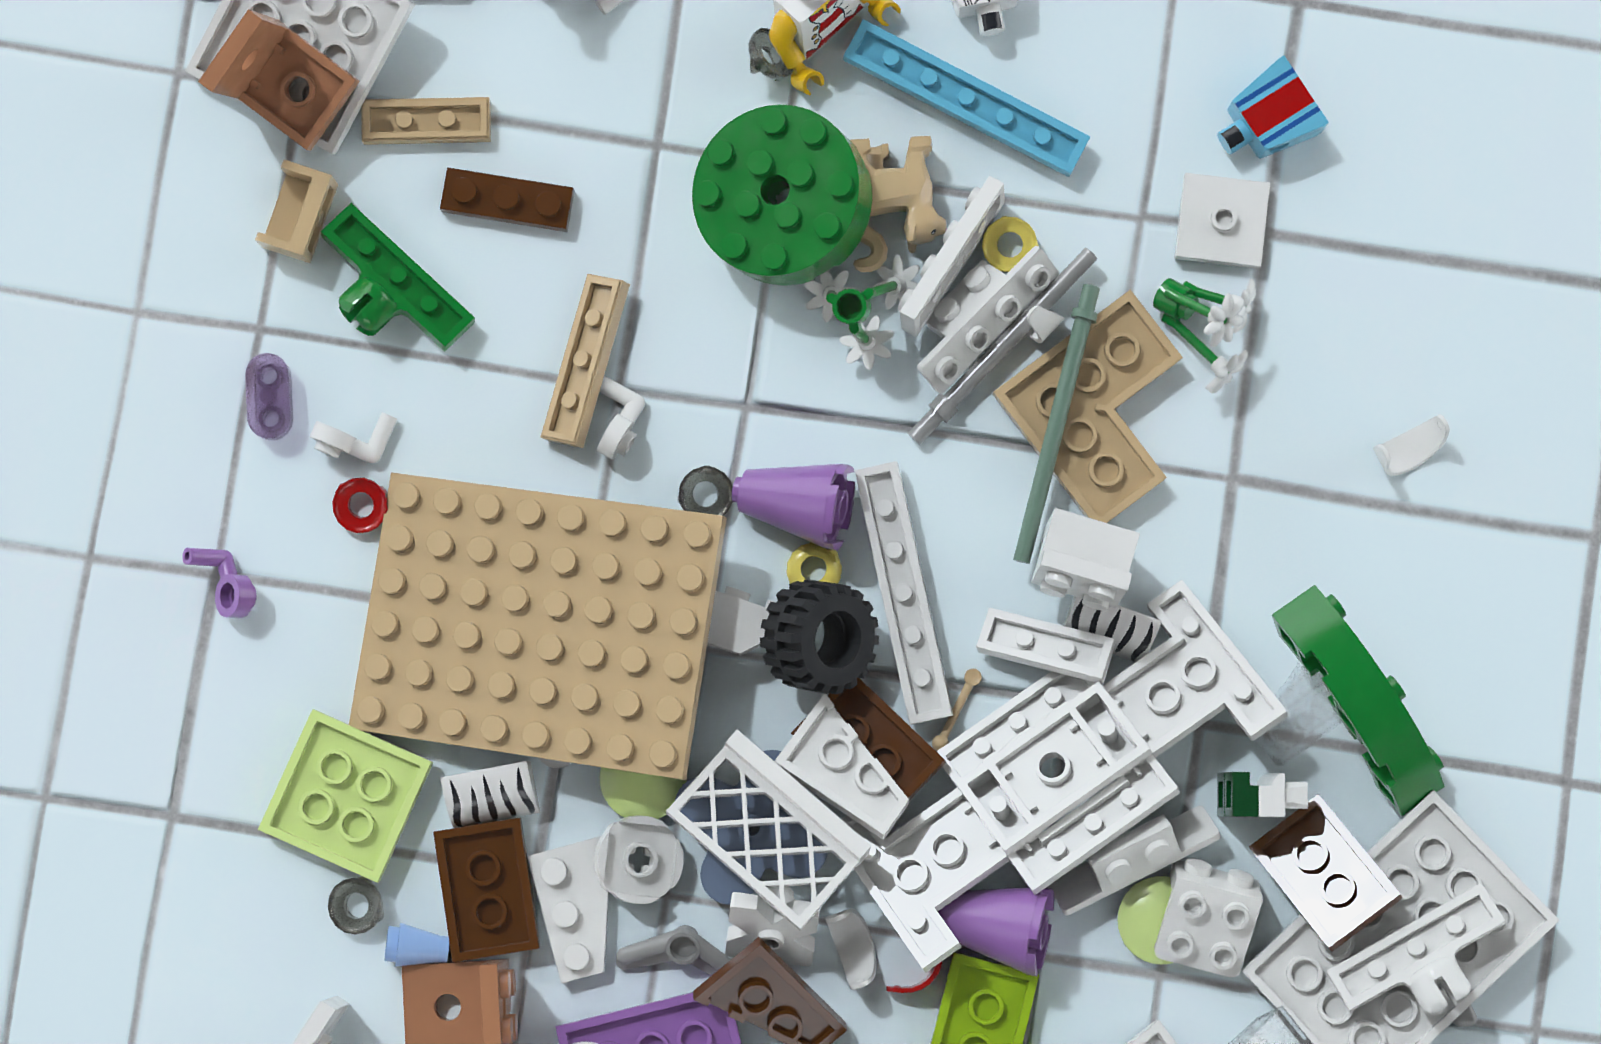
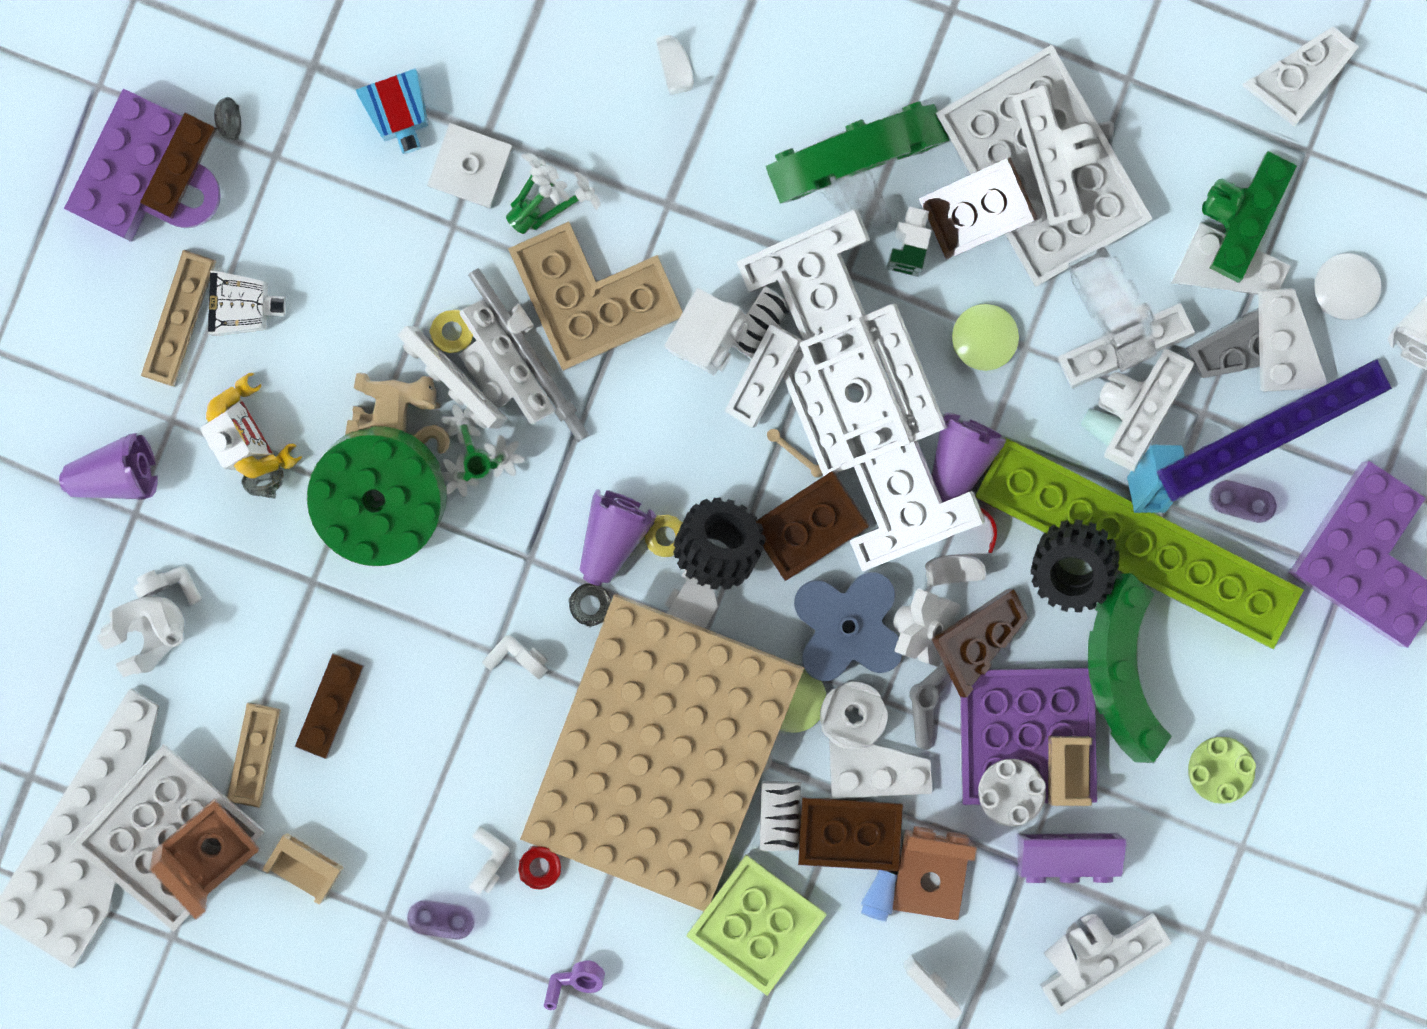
camera: 80 degrees left, 5 degrees up
green plate [320,203,475,352] -> none
clear smoke piece [327,876,384,935] -> none
tan tile [540,274,630,448] -> none
white fence [666,729,872,931] -> none
white wing [775,694,909,840] -> none
medium azure plate [843,19,1090,177] -> none
white plate [855,461,954,725] -> none
sand green bar [1013,284,1100,564] -> none
white bracket [1049,805,1221,916] -> none
white bracket [1154,858,1263,978] -> none

